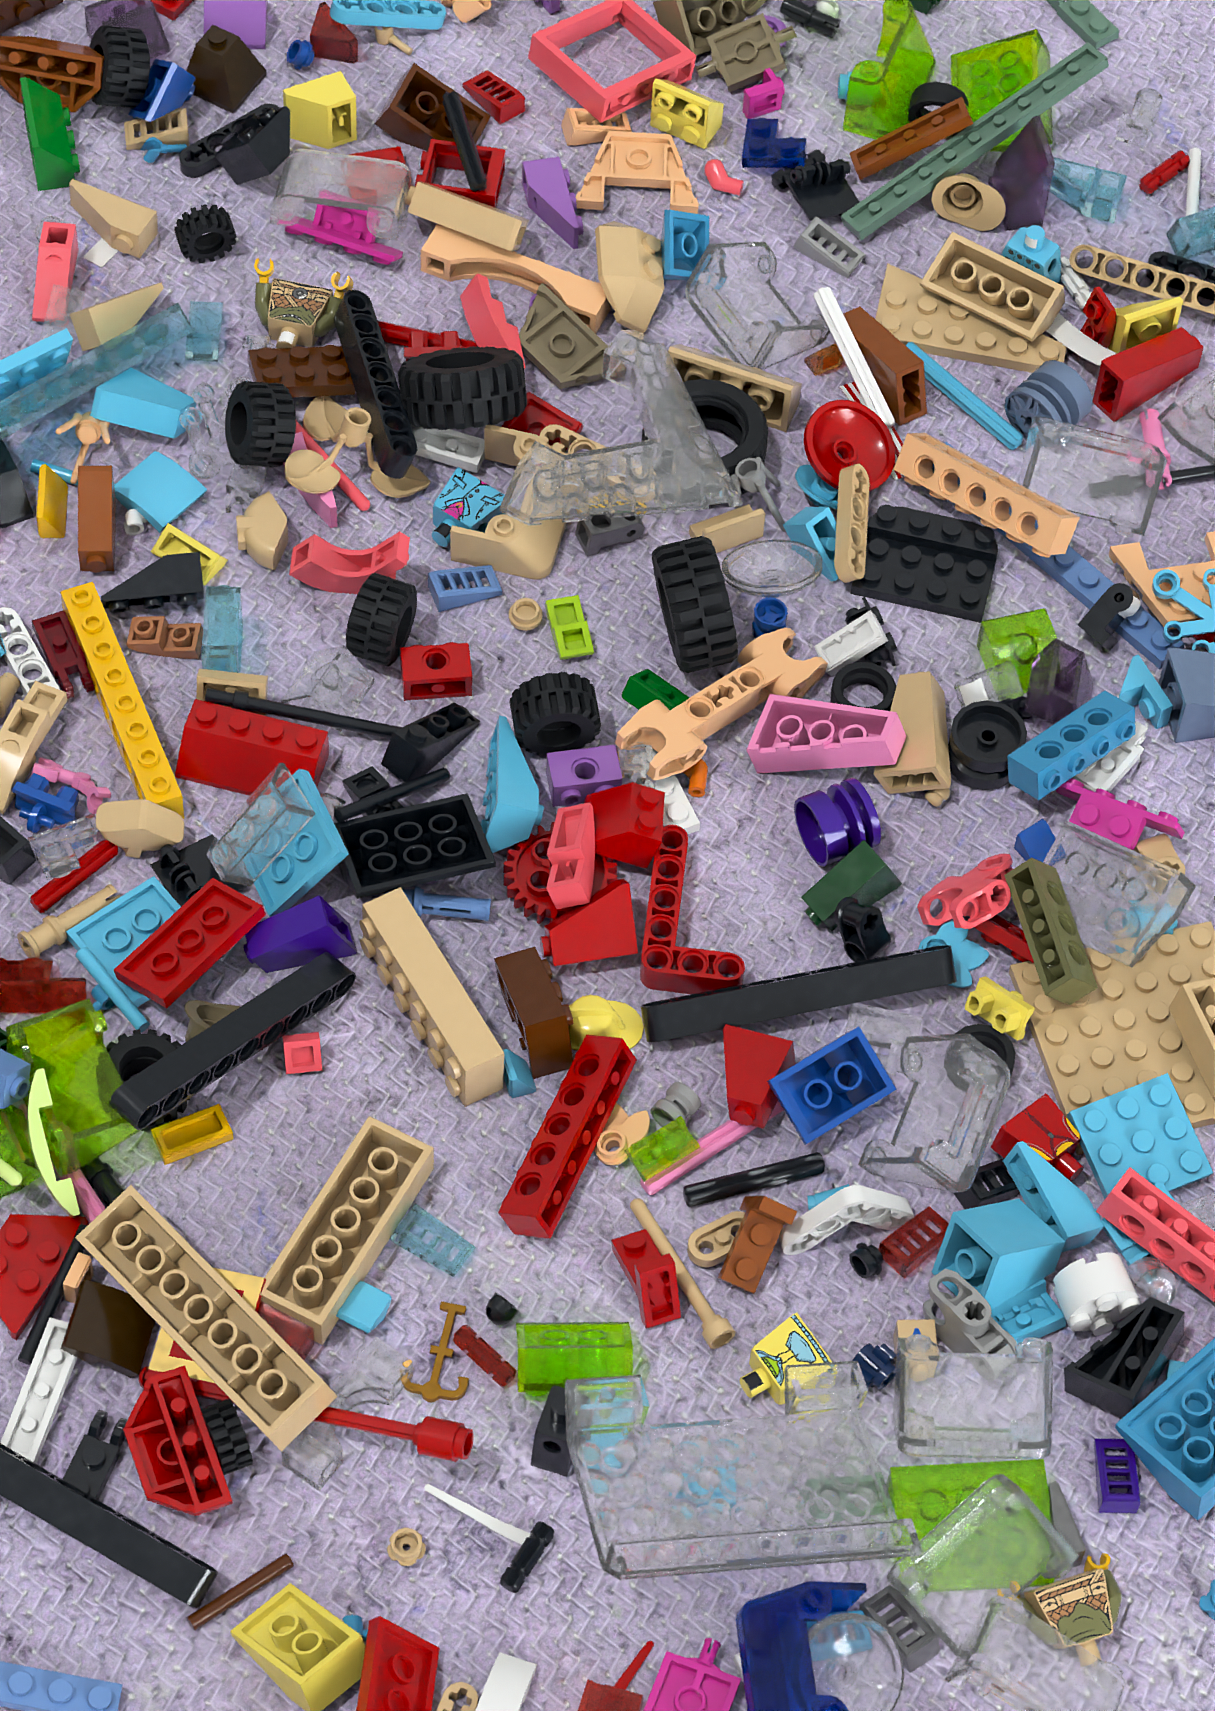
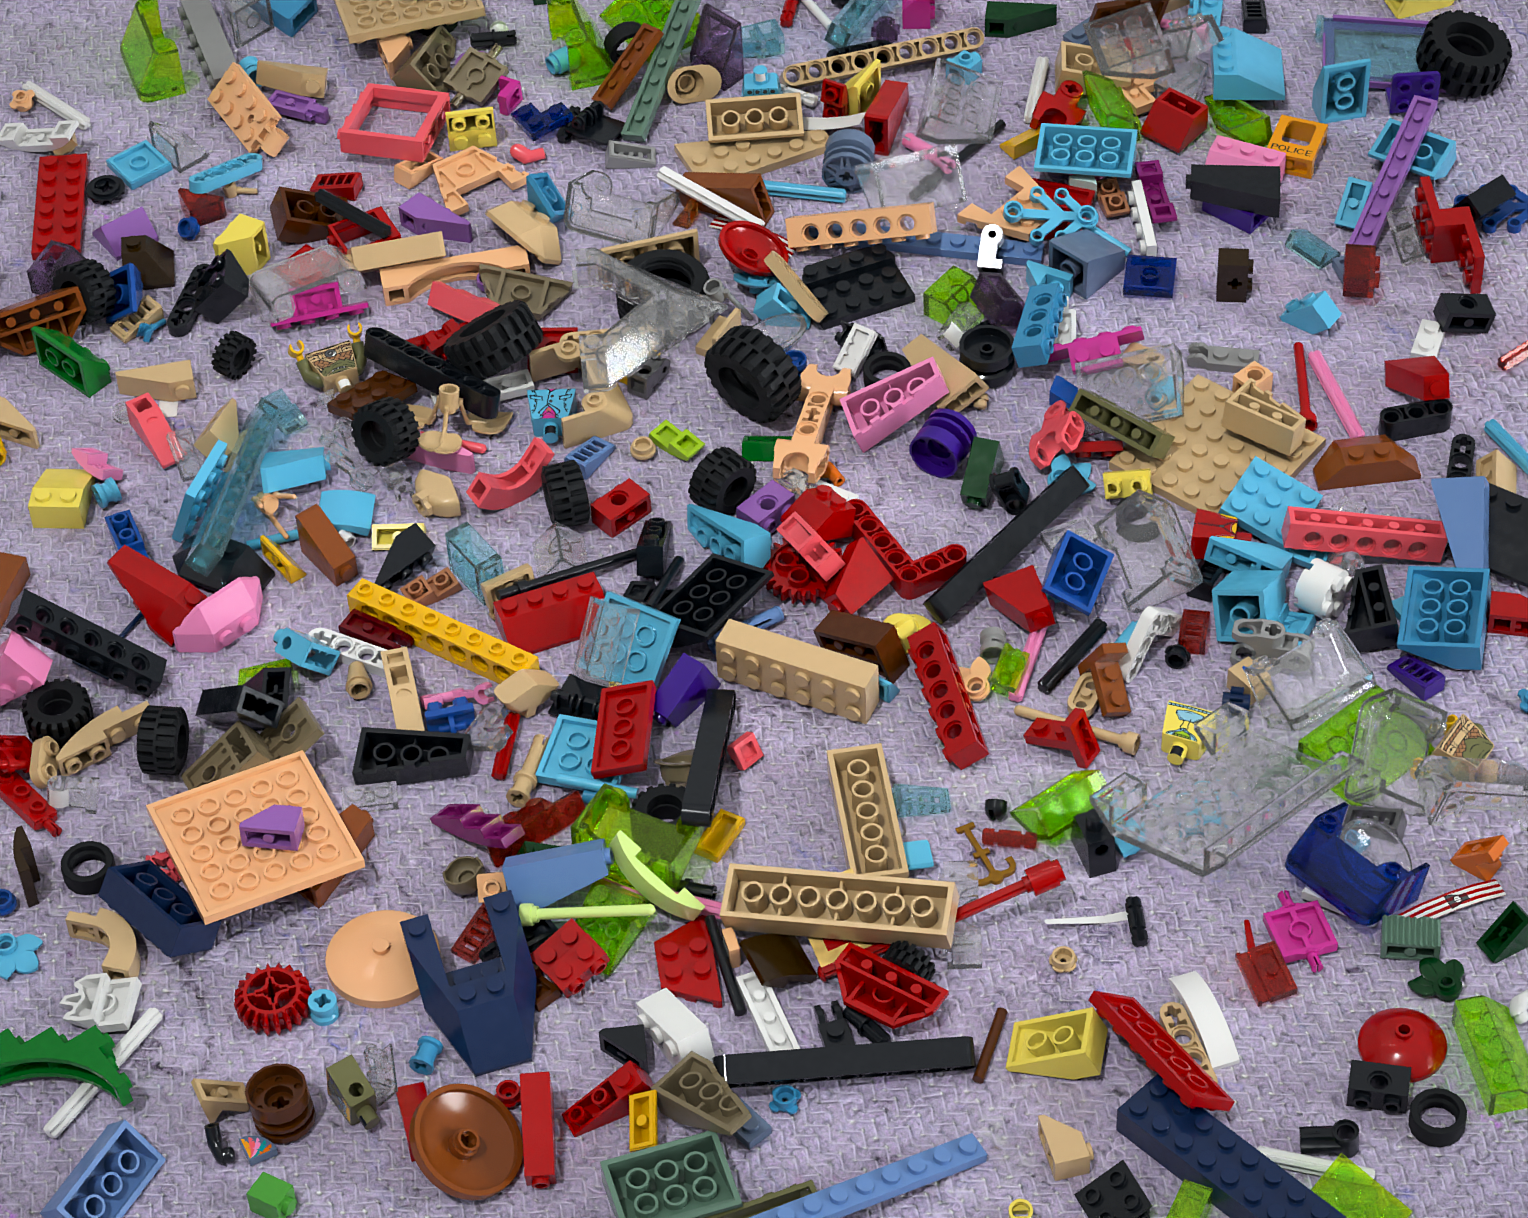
camera: 30 degrees left, 10 degrees down
none -> black axle [842,1006,891,1043]

